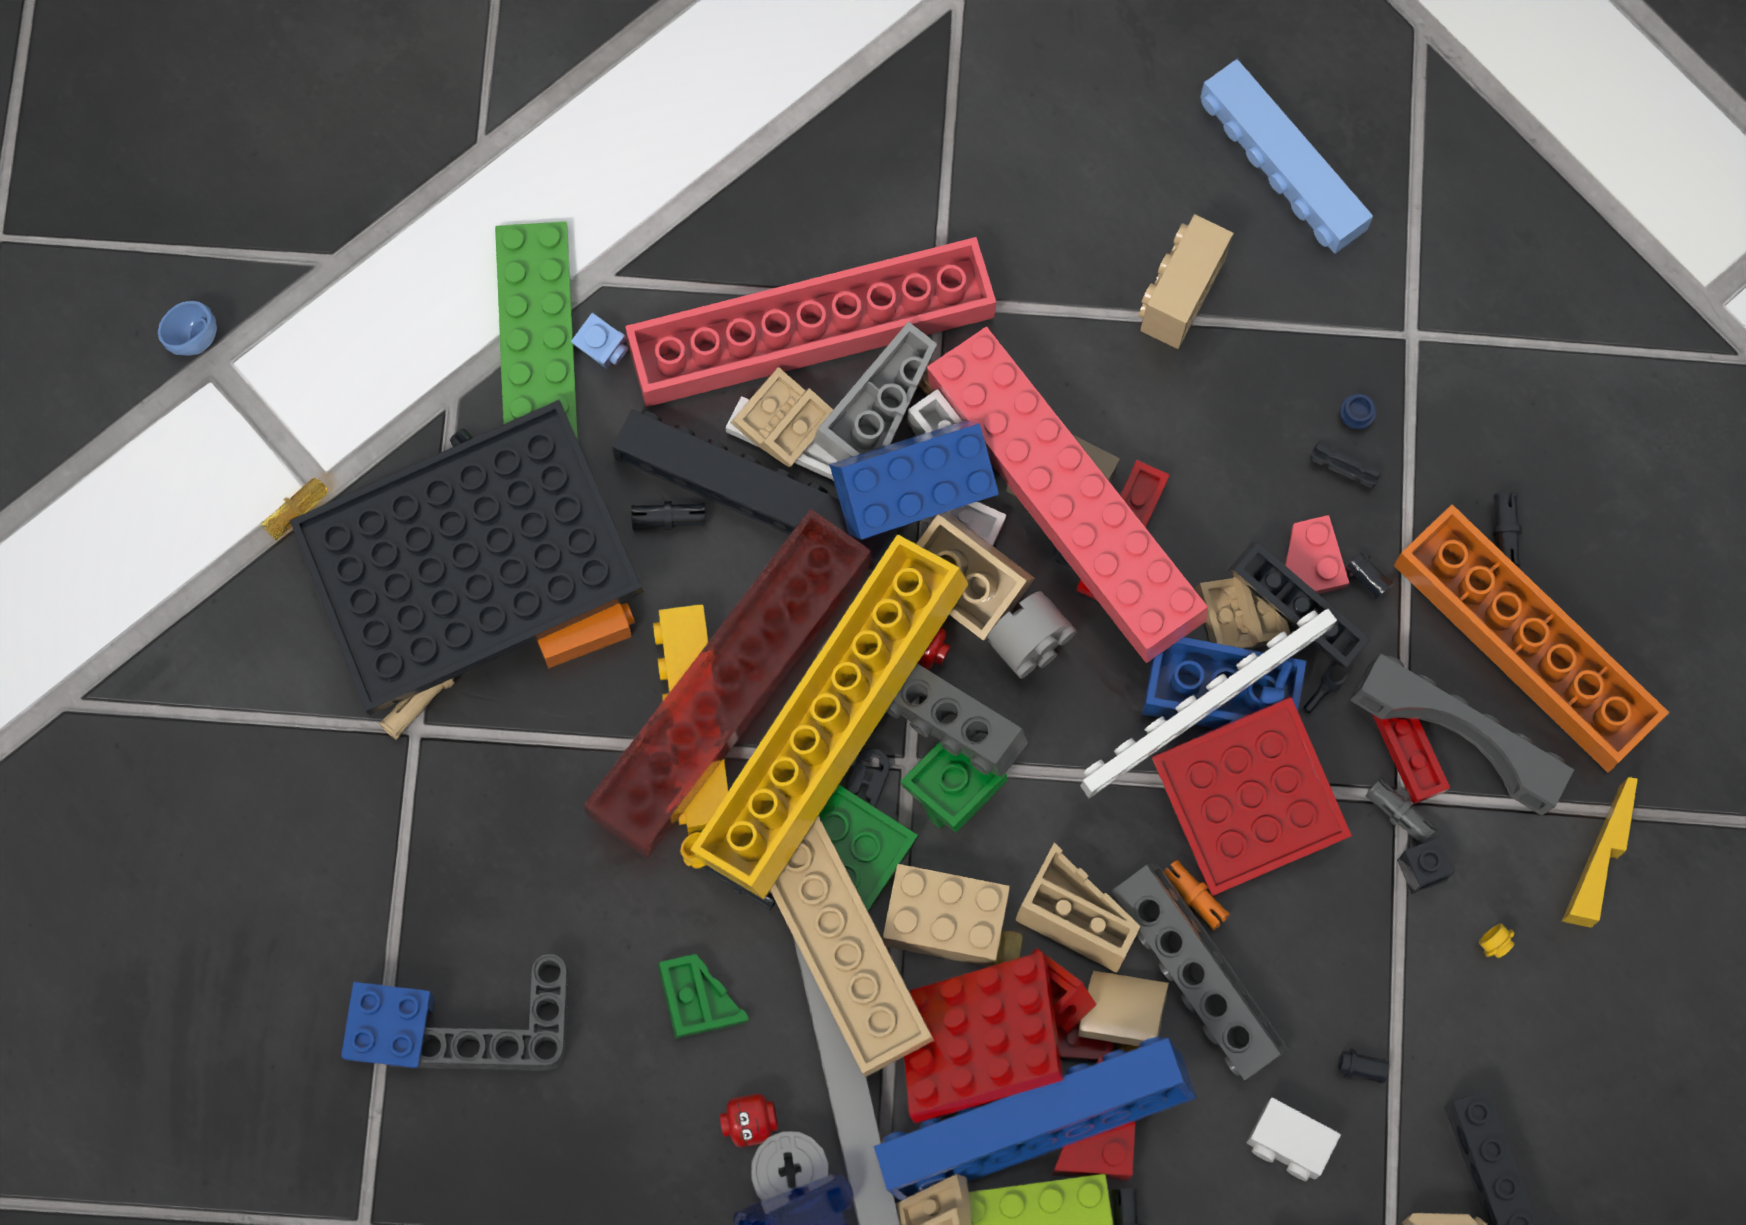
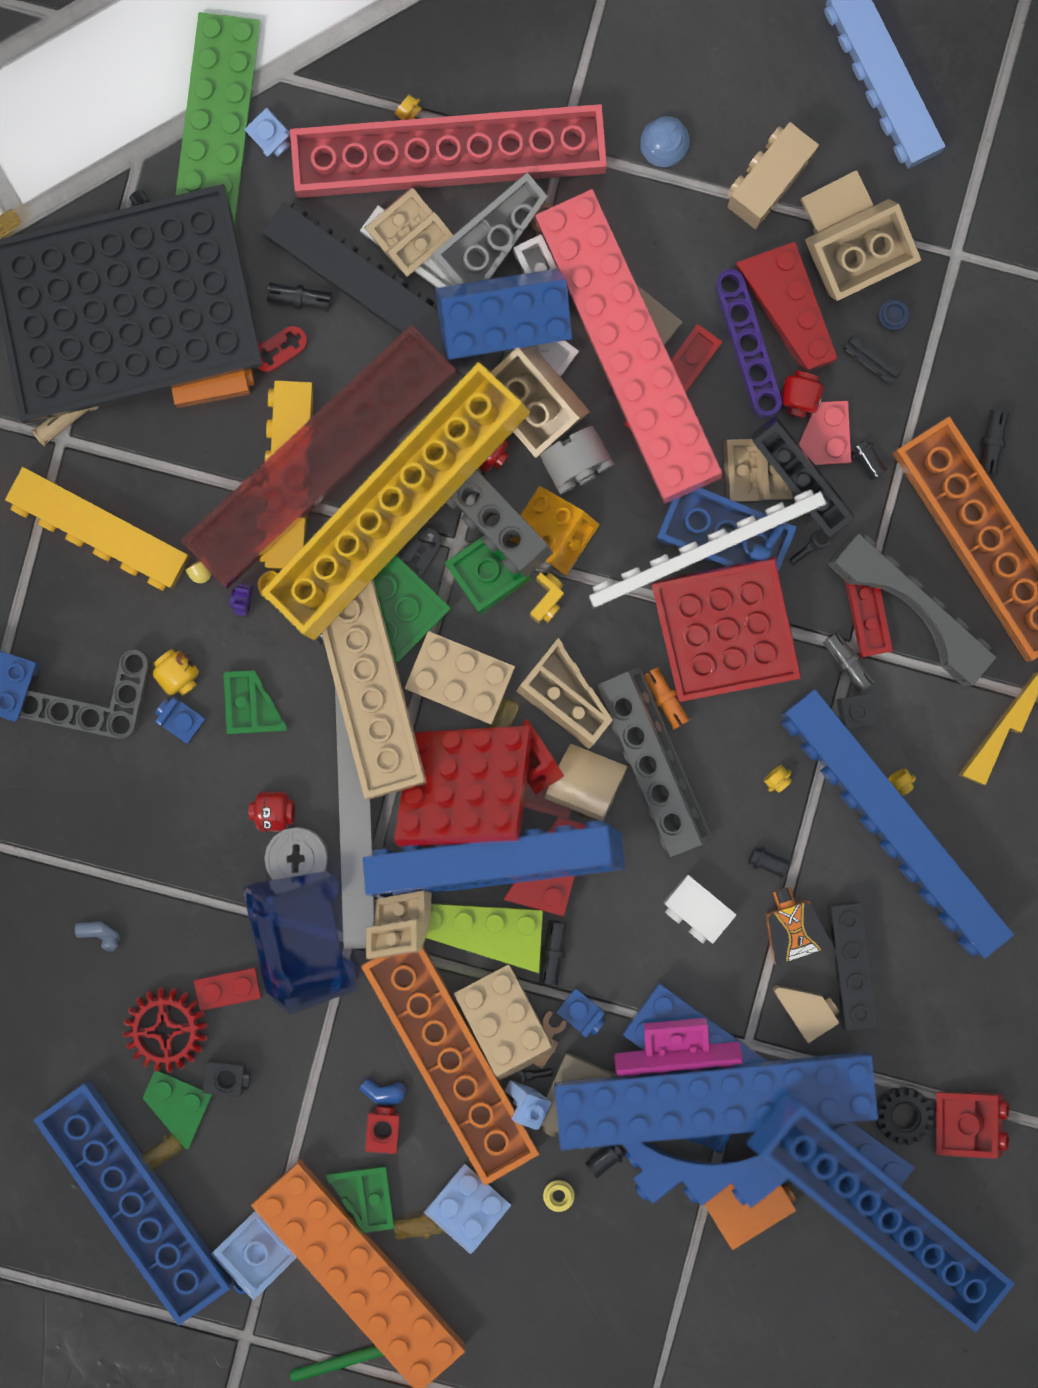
camera: 10 degrees right, 15 degrees up
none -> yellow brick [5,467,191,591]
none -> yellow head [153,649,199,696]
none -> blue bracket [155,697,206,744]
none -> light yellow hinge [185,557,212,583]
none -> dark purple plate [229,583,254,617]
none -> red beam [258,326,308,373]
none -> yellow plate [394,94,422,120]
none -> light orange bracket [509,486,600,576]
none -> yellow bracket [530,572,564,624]
none -> medium blue piece [640,116,690,168]
none -> dark purple beam [715,269,782,419]
none -> red wedge [734,242,838,373]
none -> yellow plate [763,764,792,793]
none -> torso [766,887,832,965]
none -> red head [780,370,824,418]
none -> blue brick [780,689,1014,959]
none -> tan slope [800,170,873,234]
none -> tan brick [805,199,921,301]

